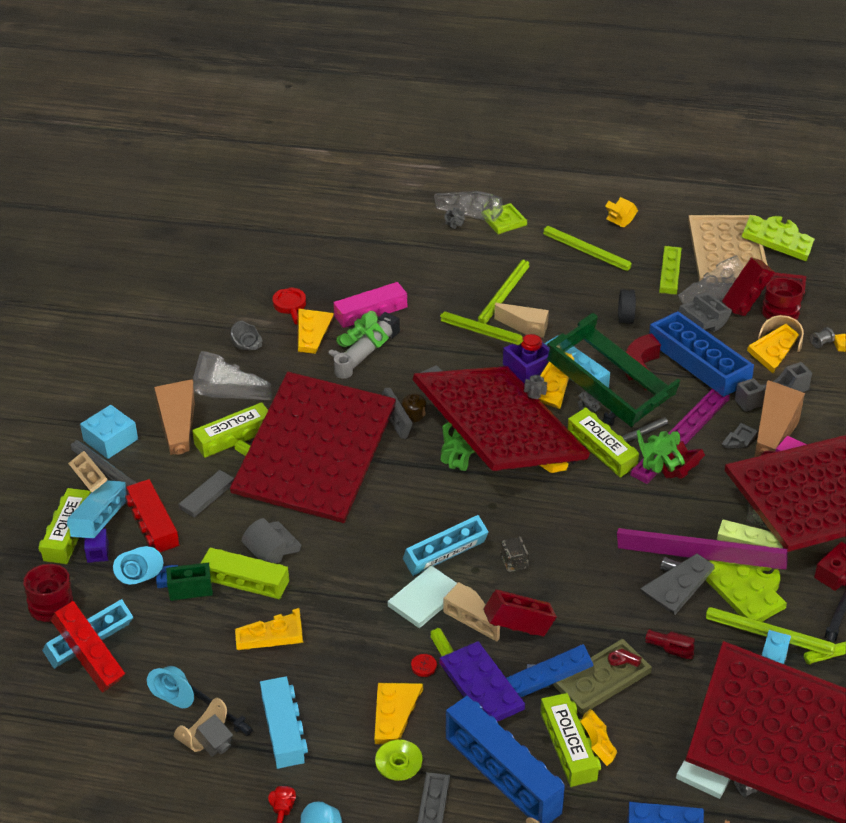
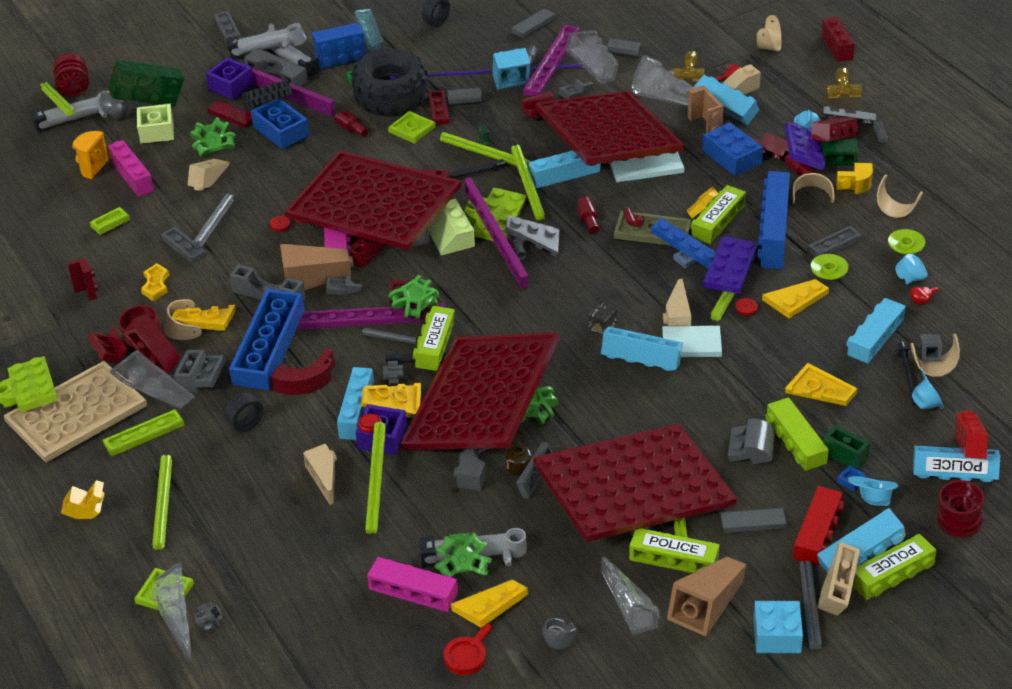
camera: 130 degrees left, 0 degrees up
lime axle [478,260,529,324] -> none
dark red brick [483,589,557,637] -> none
dark grey gear [524,375,547,399] -> none
dark green piece [547,313,680,428] -> none
dark grey bush [810,327,835,348] -> none

